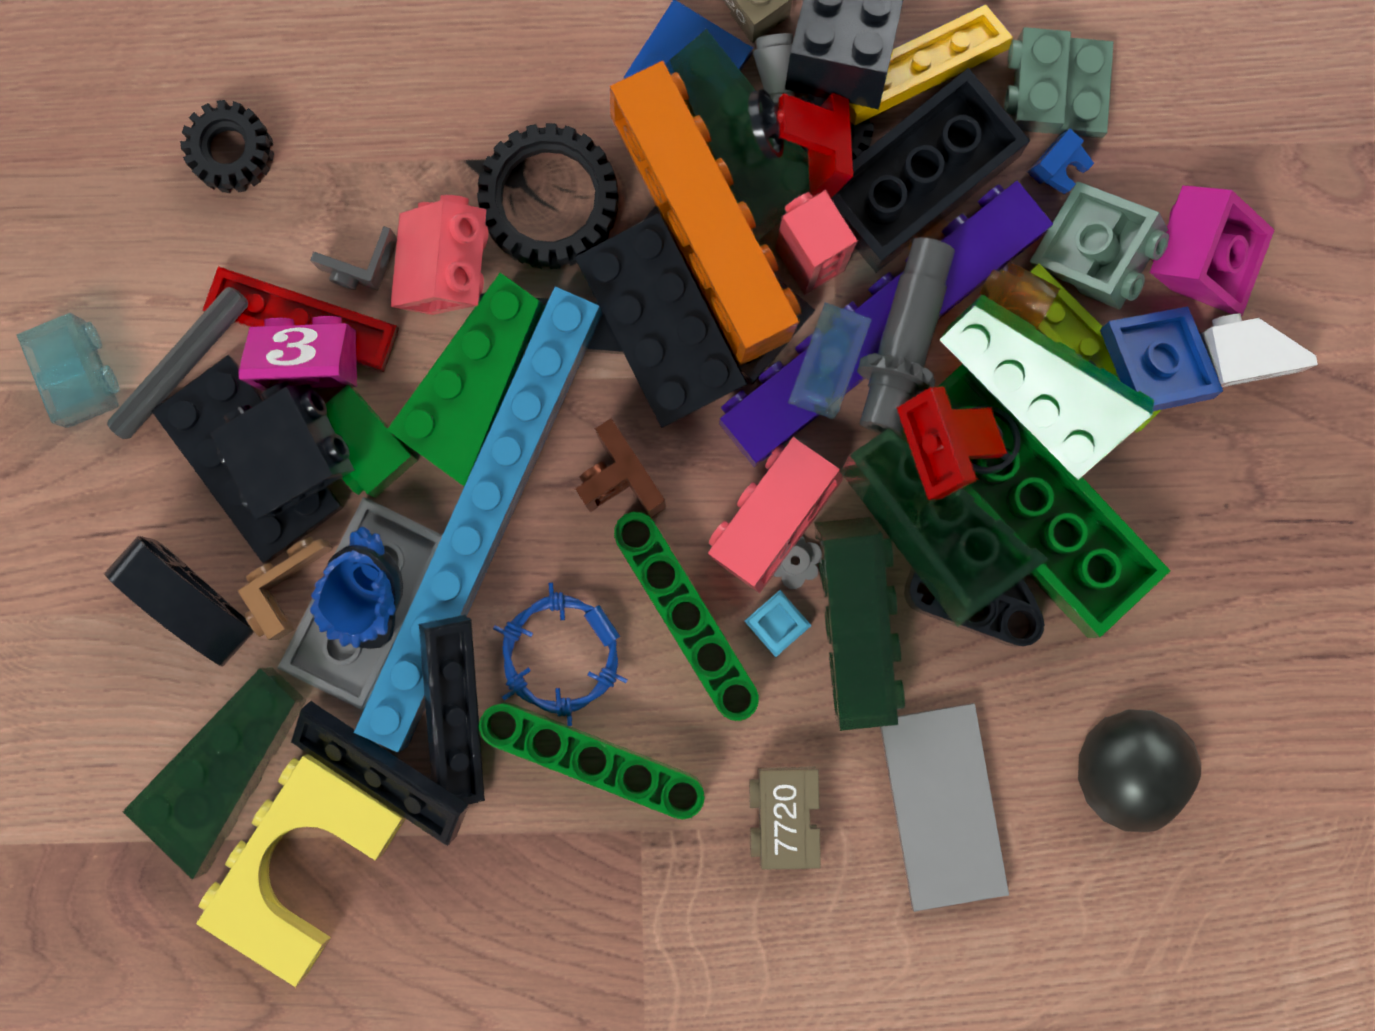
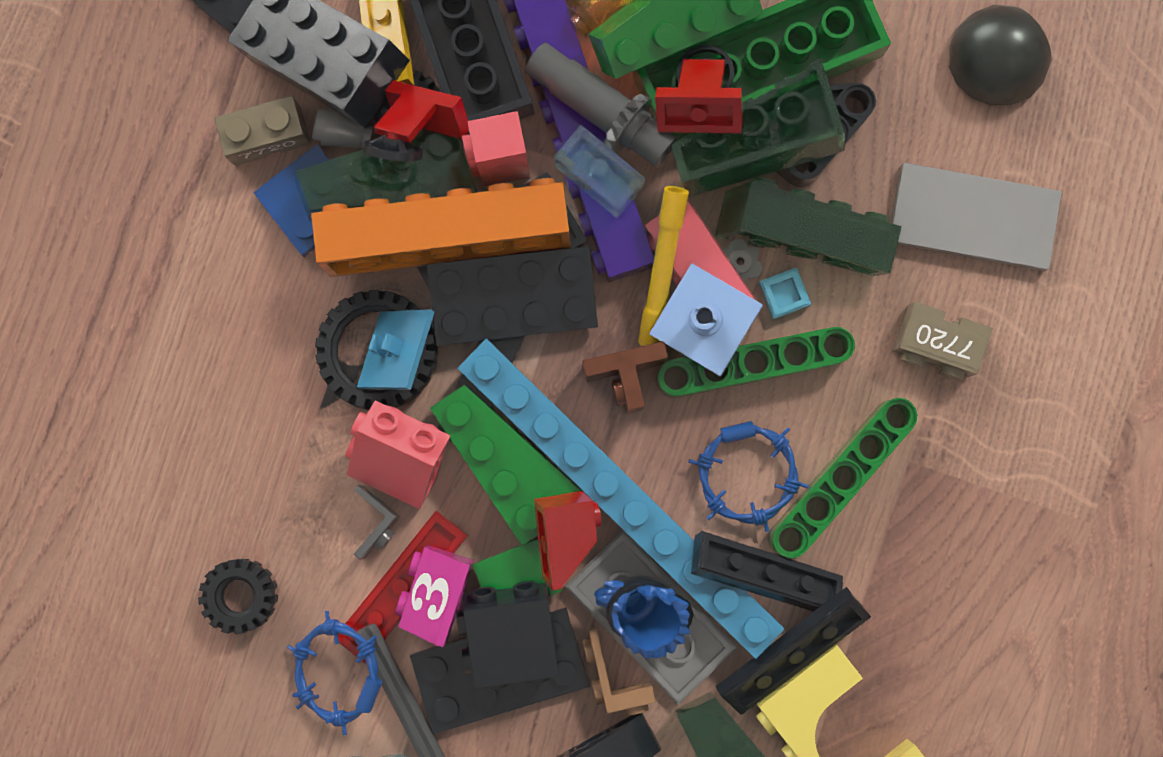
camera: 65 degrees left, 0 degrees up
none -> blue piece [287,611,382,735]
none -> dark azure piece [357,309,434,390]
none -> red slope [534,491,601,590]
none -> yellow piece [638,186,689,346]
none -> light blue tile [649,263,763,377]

